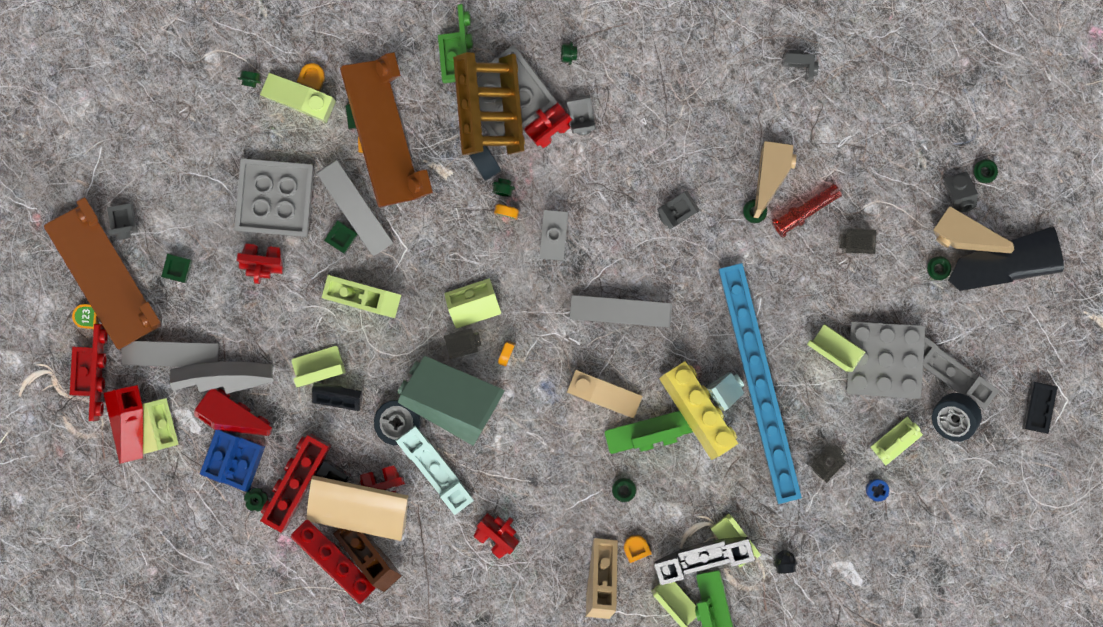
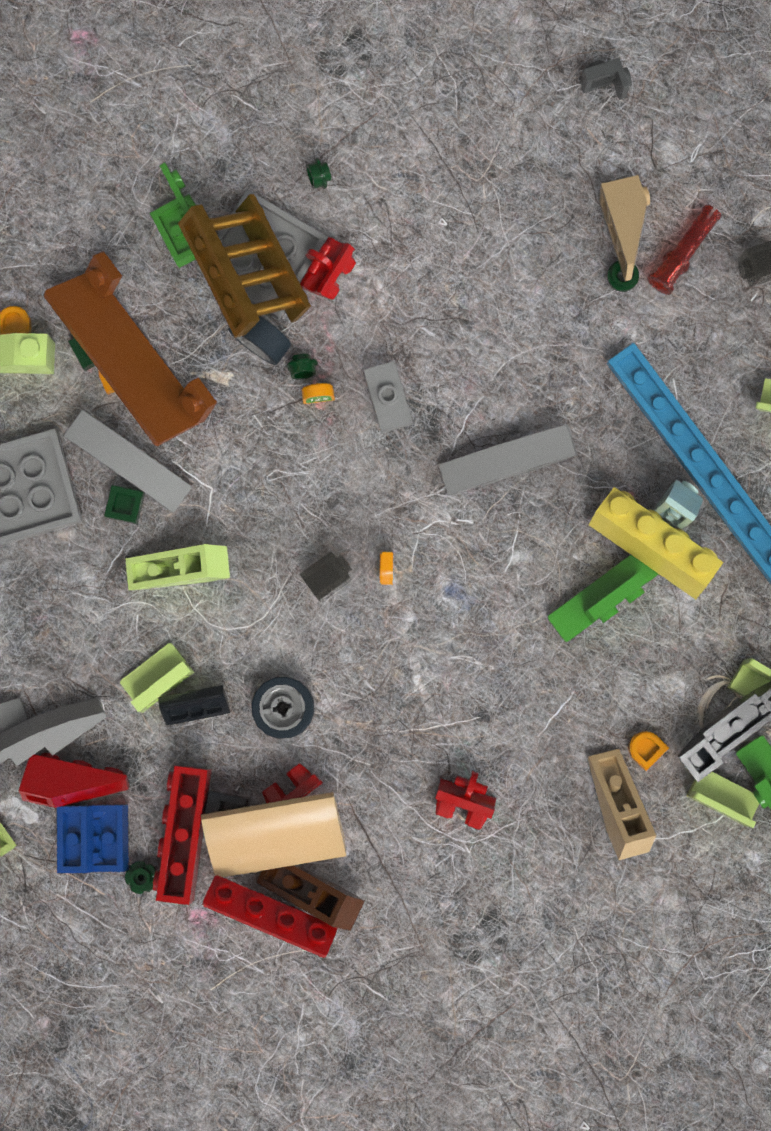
camera: 20 degrees left, 5 degrees down
red hips [236,243,284,284] -> none
light aqua slope [396,426,474,515] -> none
sand green slope [397,355,505,446] -> none
yellowish green panel [444,278,501,328] -> none
dark grey bracket [566,95,596,135] -> none
tan slope [567,369,643,418] -> none
dark green plate [612,478,636,502] -> none
dark grey bracket [657,190,700,229] -> none

